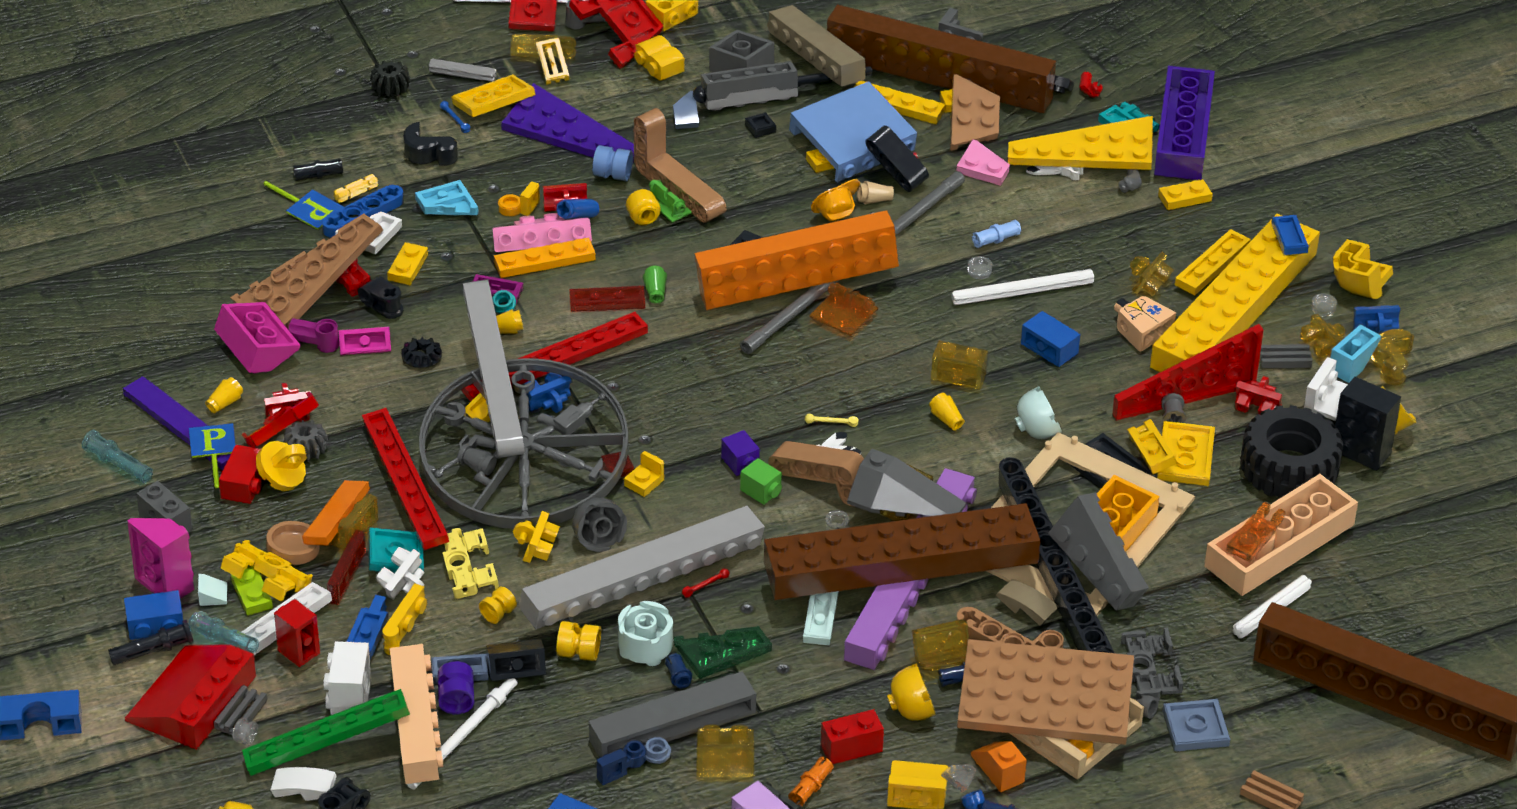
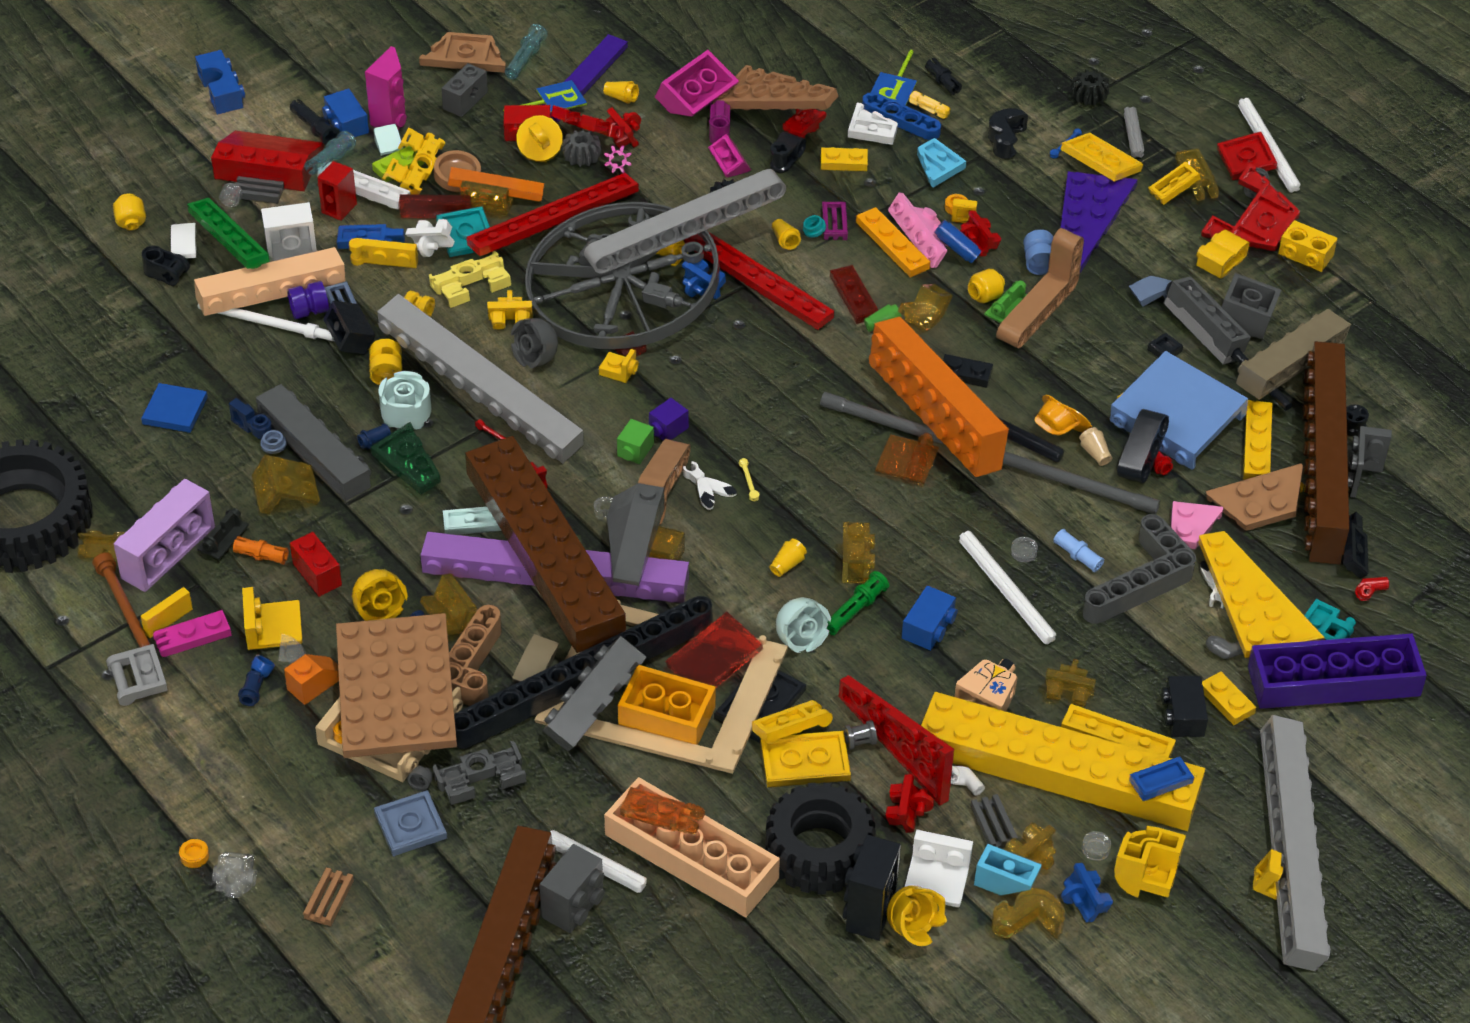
camera: 75 degrees right, 5 degrees up
none -> medium nougat wing [419,32,506,73]
none -> dark grey brick [540,844,605,934]
none -> dark pink gear [604,145,631,173]
none -> clear red tile [666,612,763,687]
none -> green pin [826,571,890,635]
none -> clear yellow brick [898,284,953,331]
none -> dark grey beam [1083,514,1196,624]
none -> black brick [1161,676,1208,737]
none -> yellow bracket [1252,849,1283,900]
none -> light grey brick [1260,715,1330,972]

